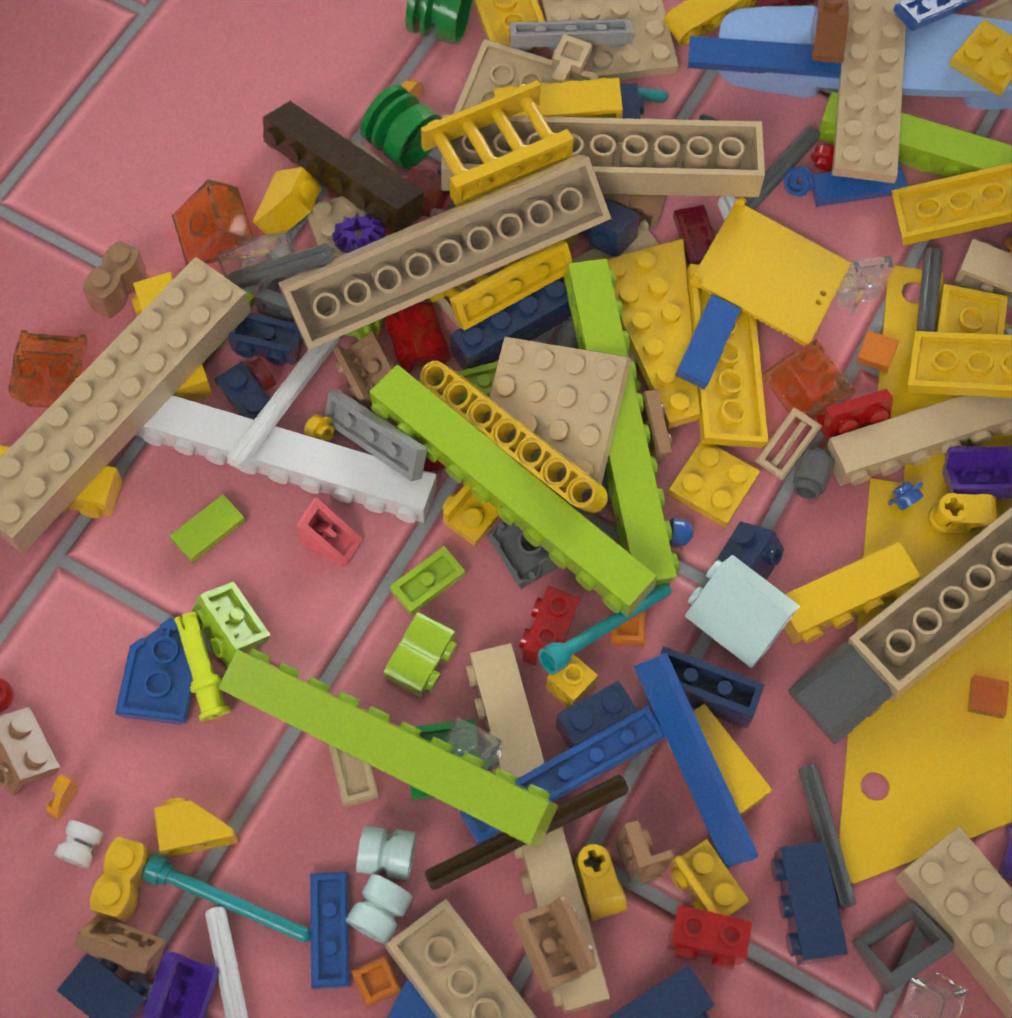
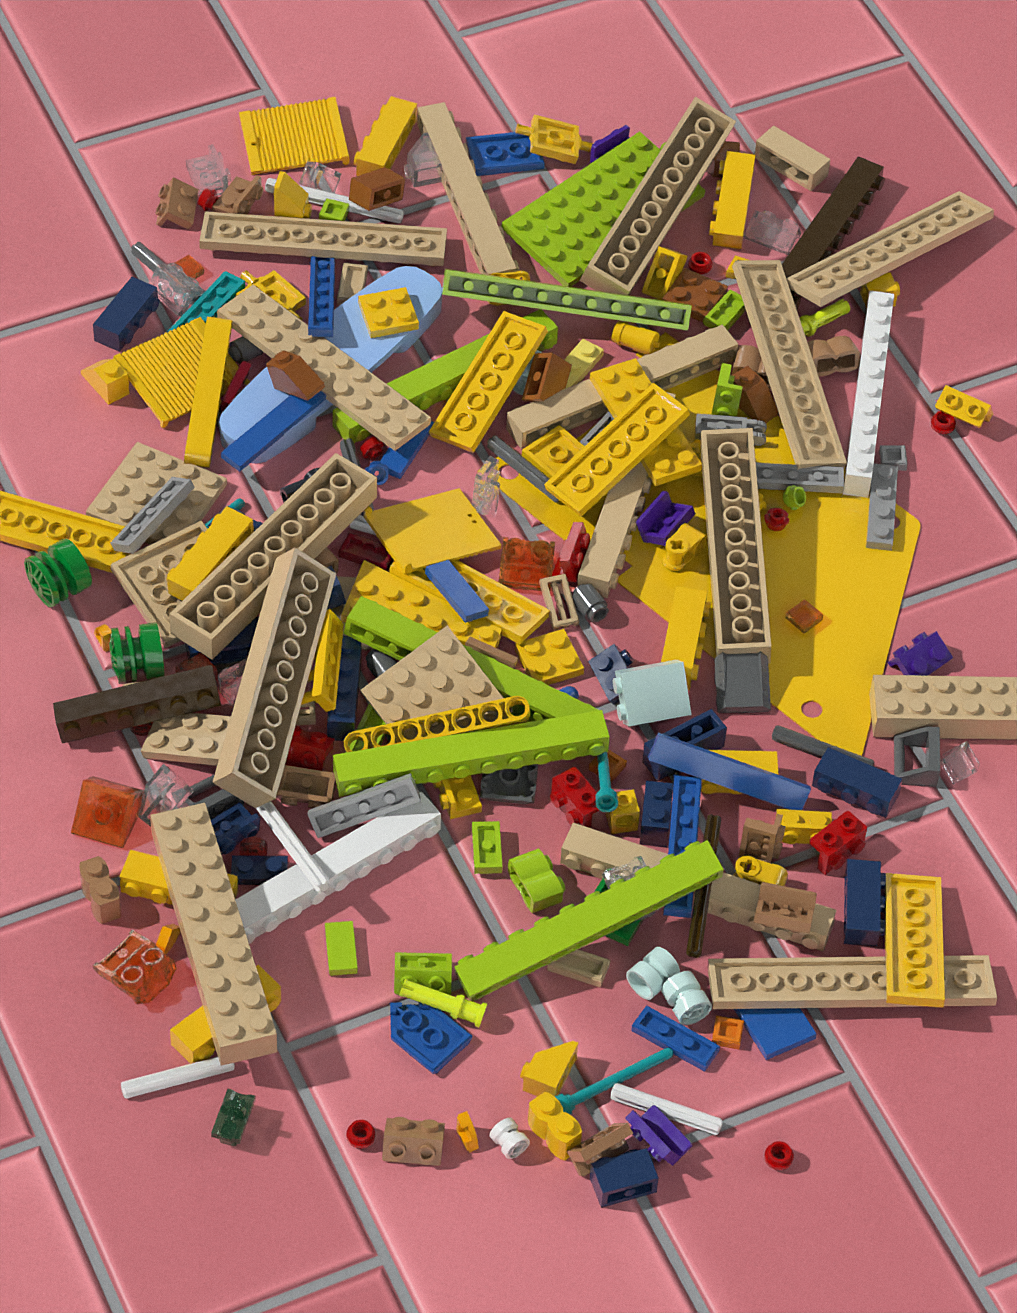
camera: 55 degrees left, 15 degrees down
dark grey axle [228,243,335,289] -> none
yellow slope [253,167,322,241] -> none
coral slope [296,498,363,566] -> none
yellow plate [304,414,334,442] -> none
dark purple gear [332,213,385,253] -> none
yellow fence [421,80,574,206] -> none
tan plate [552,34,592,83] -> none
orange tile [856,331,899,373] -> none
blue plate [888,481,924,511] -> none

